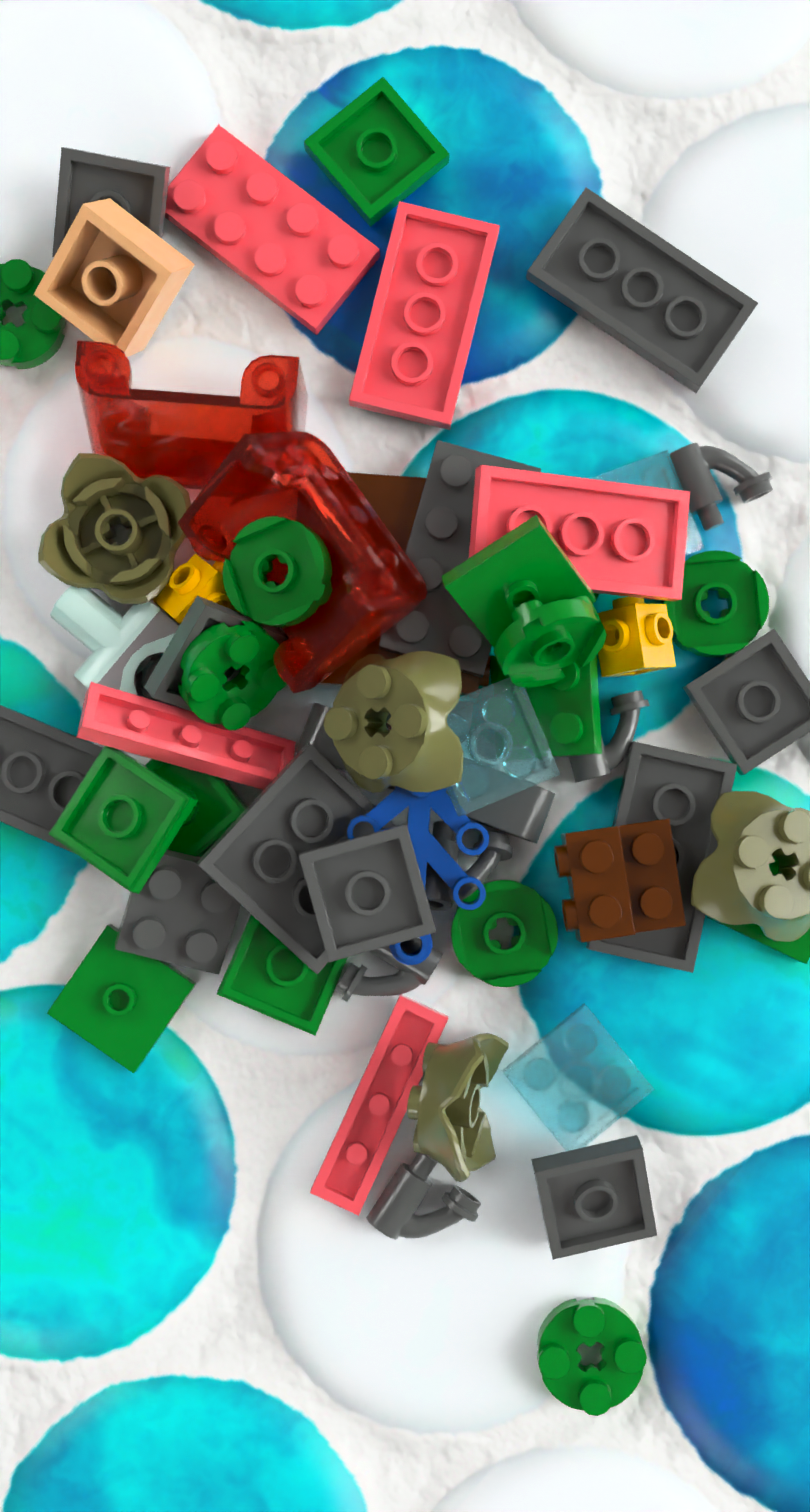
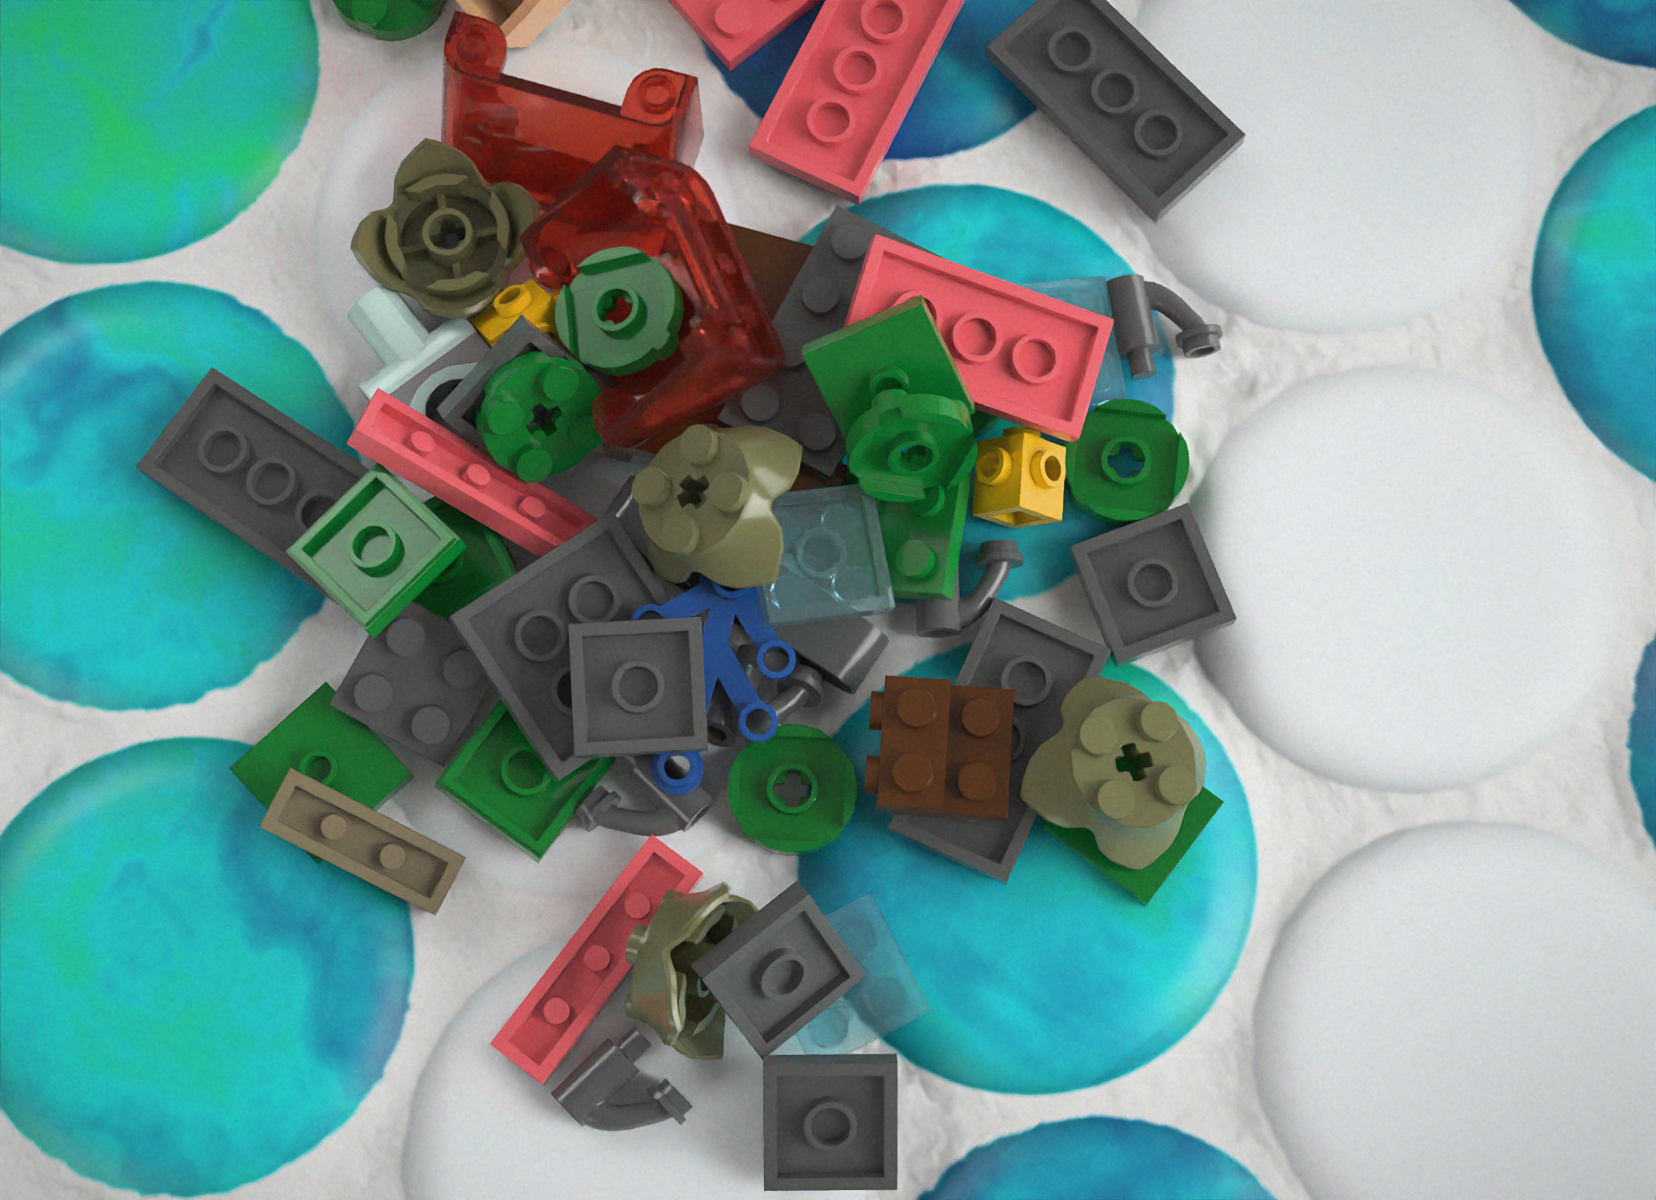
camera: 10 degrees right, 10 degrees down
none -> dark tan plate [259,767,466,916]
none -> dark grey plate [691,881,866,1060]

